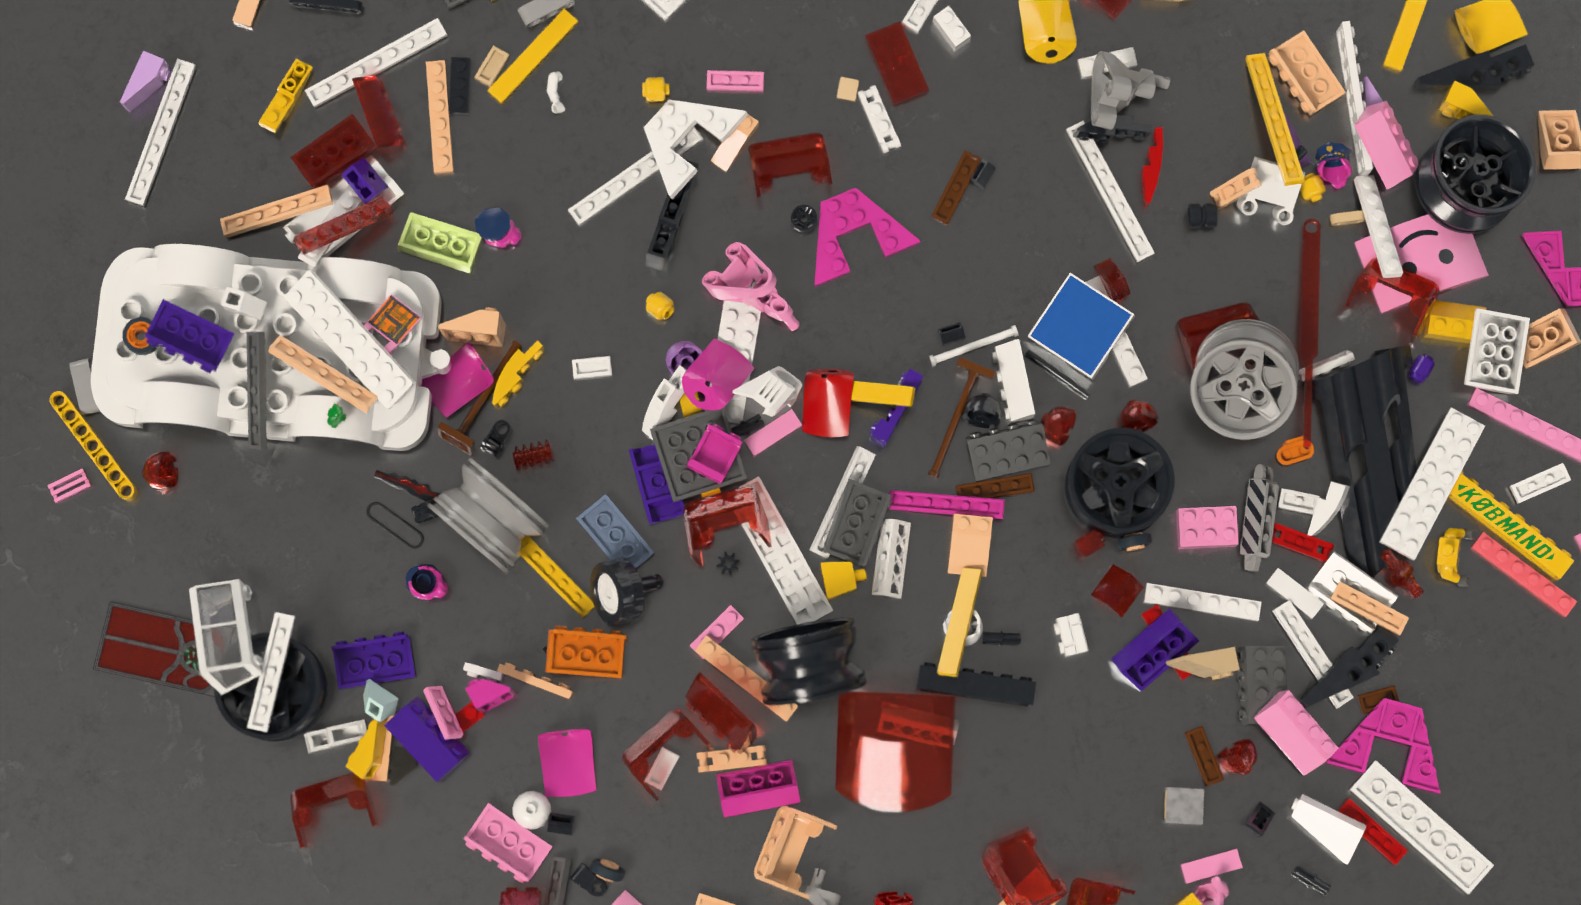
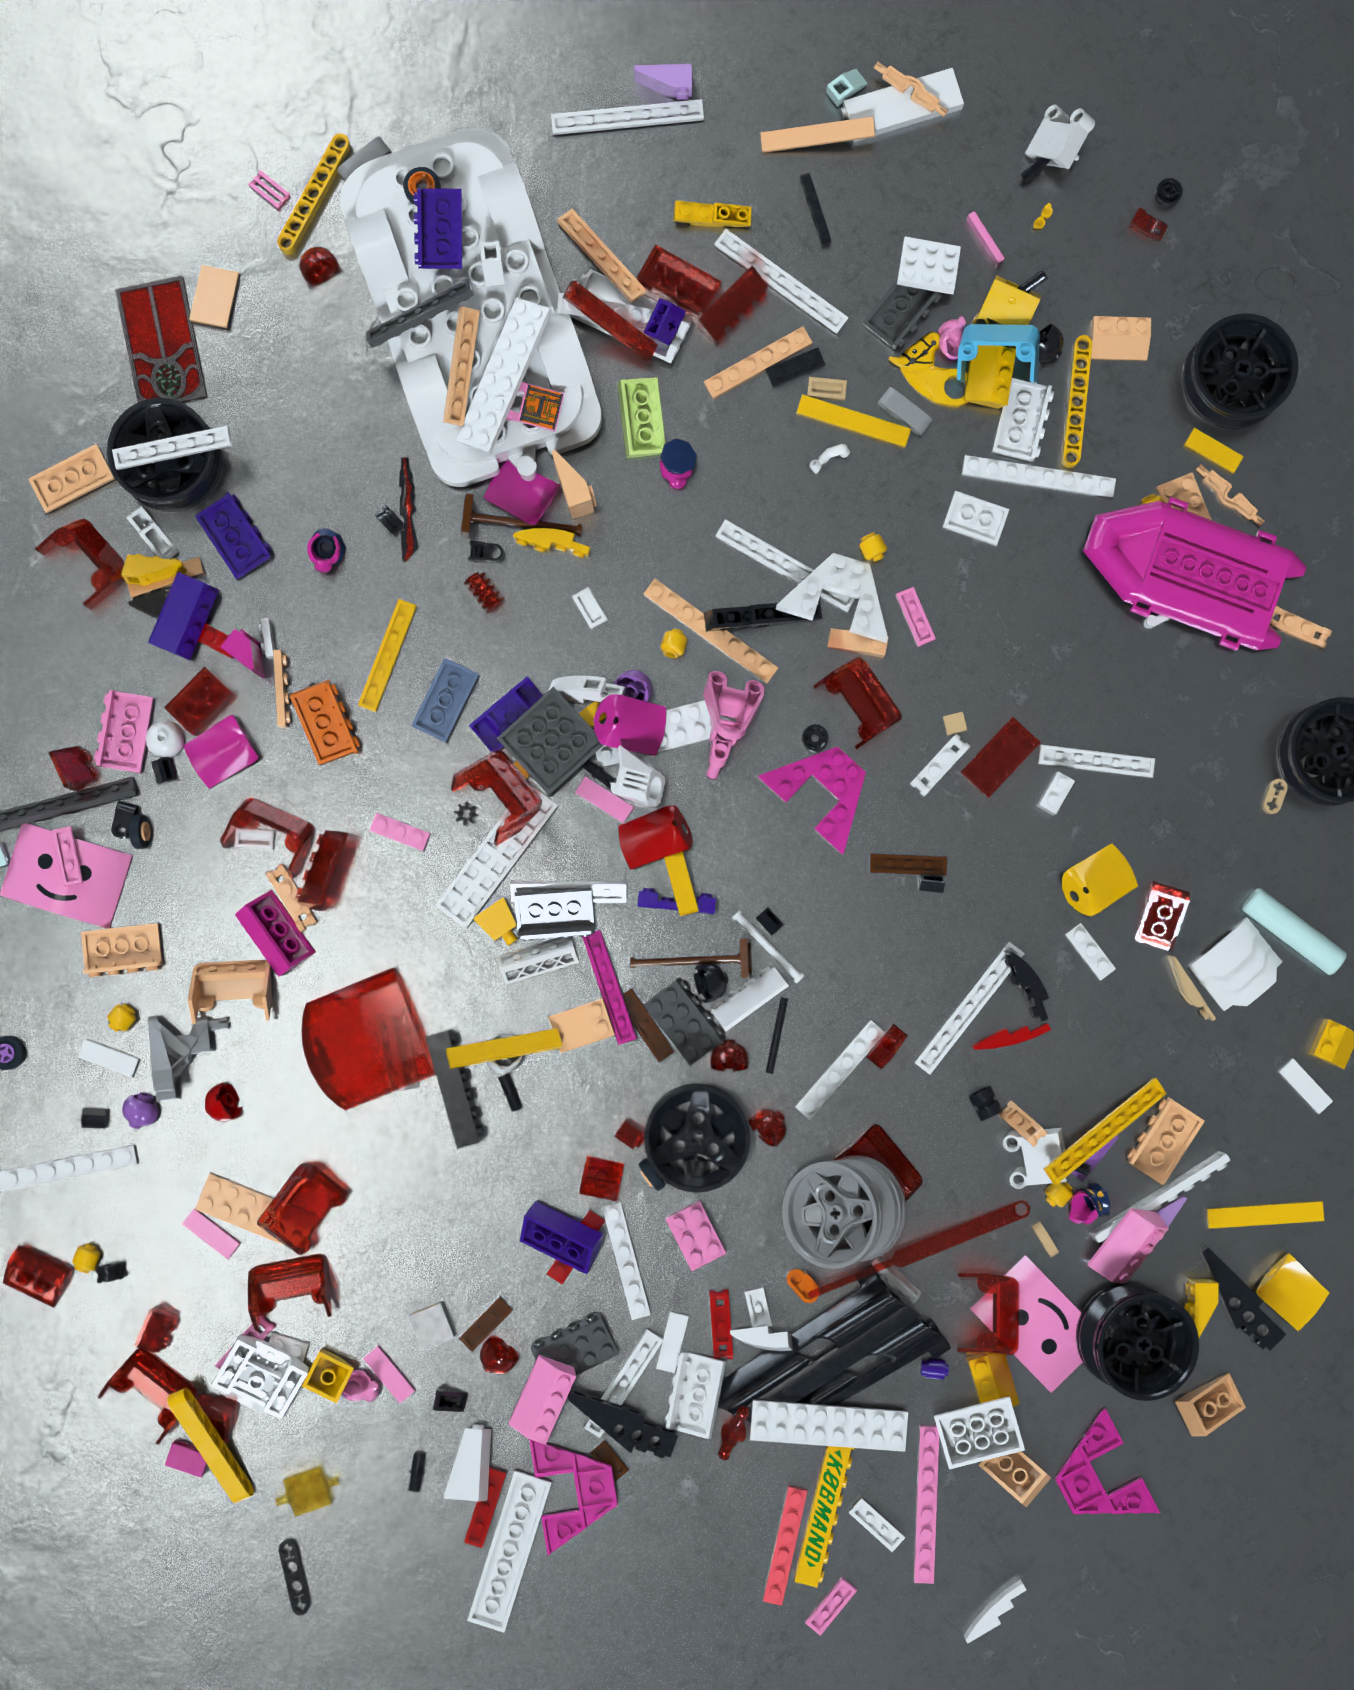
camera: 65 degrees right, 5 degrees up
windscreen [189,579,262,695] -> none
green plant [327,404,346,428] -> none
light aqua slope [363,679,399,722] -> none
black piece [366,502,424,549] -> none
bright pink tile [423,686,464,740] -> none
light grey wheel [428,457,549,574] -> none
black wheel [590,558,664,625] -> none
dark pink panel [687,424,743,485] -> none
light nougat plate [694,635,798,722] -> none
black wheel [751,617,867,705] -> none
blue tile [1028,273,1135,380] -> none
white brick [1053,613,1089,657] -> none
light grey connector [1091,51,1170,130] -> none
tan slope [1166,647,1240,680] -> none
light grey hinge [1240,464,1279,572] -> none
light nougat plate [1330,581,1409,636] -> none
white plate [1354,175,1403,278] -> none
yellow torso [1437,528,1477,587] -> none
none -> light nougat plate [28,444,115,513]
none -> clear red brick [164,666,235,736]
none -> light nougat tile [189,265,240,328]
none -> light nougat plate [644,579,778,684]

